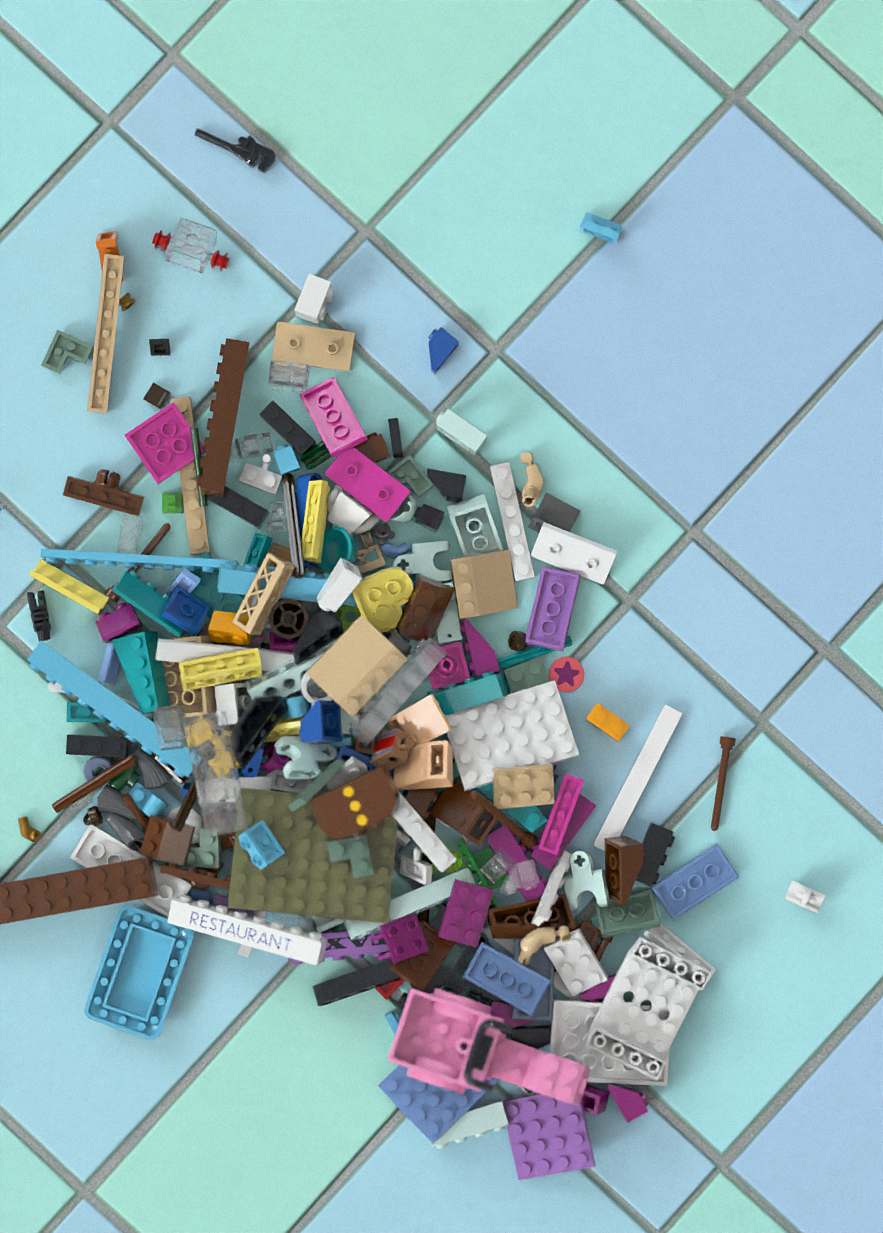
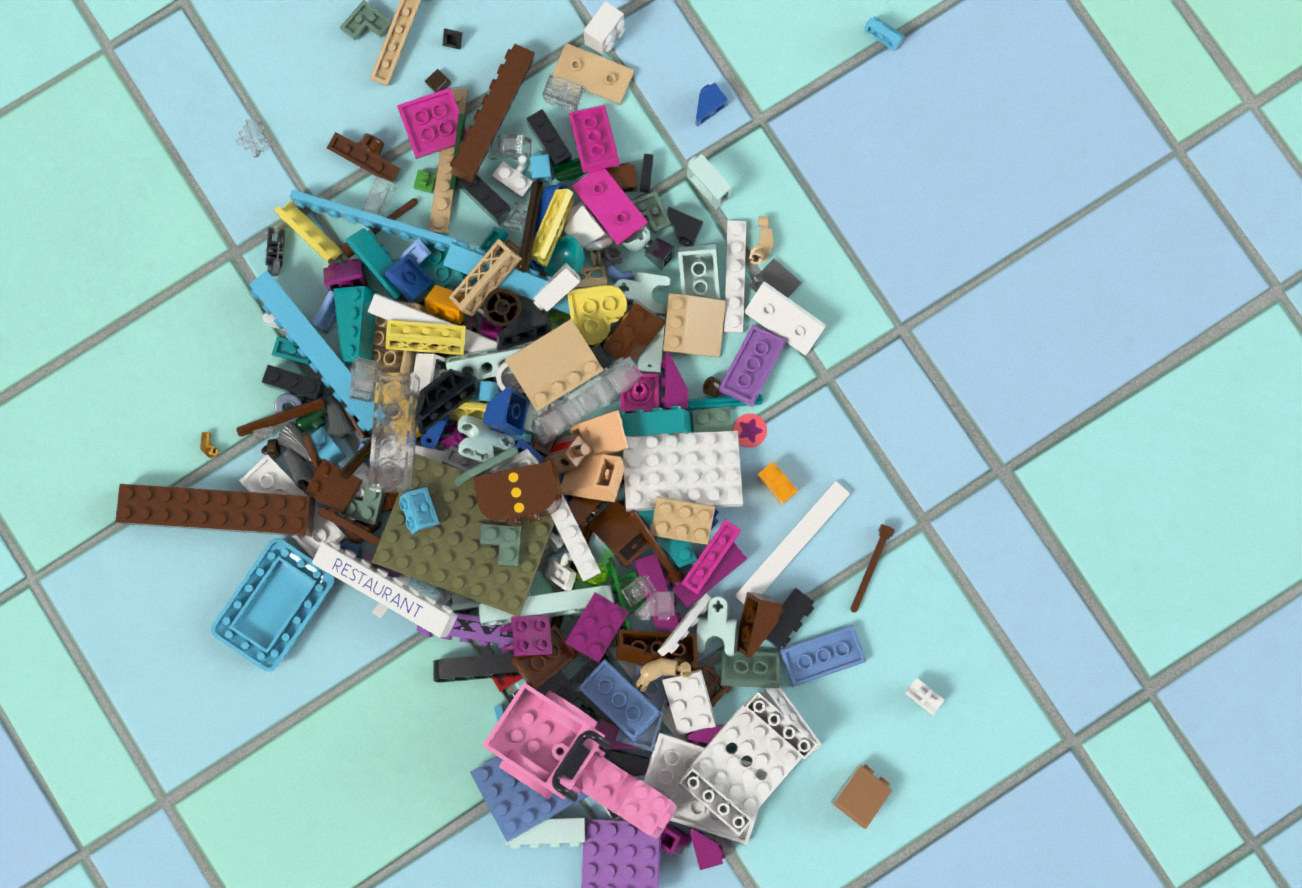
camera: 15 degrees right, 5 degrees down
none -> medium nougat slope [830,764,892,829]

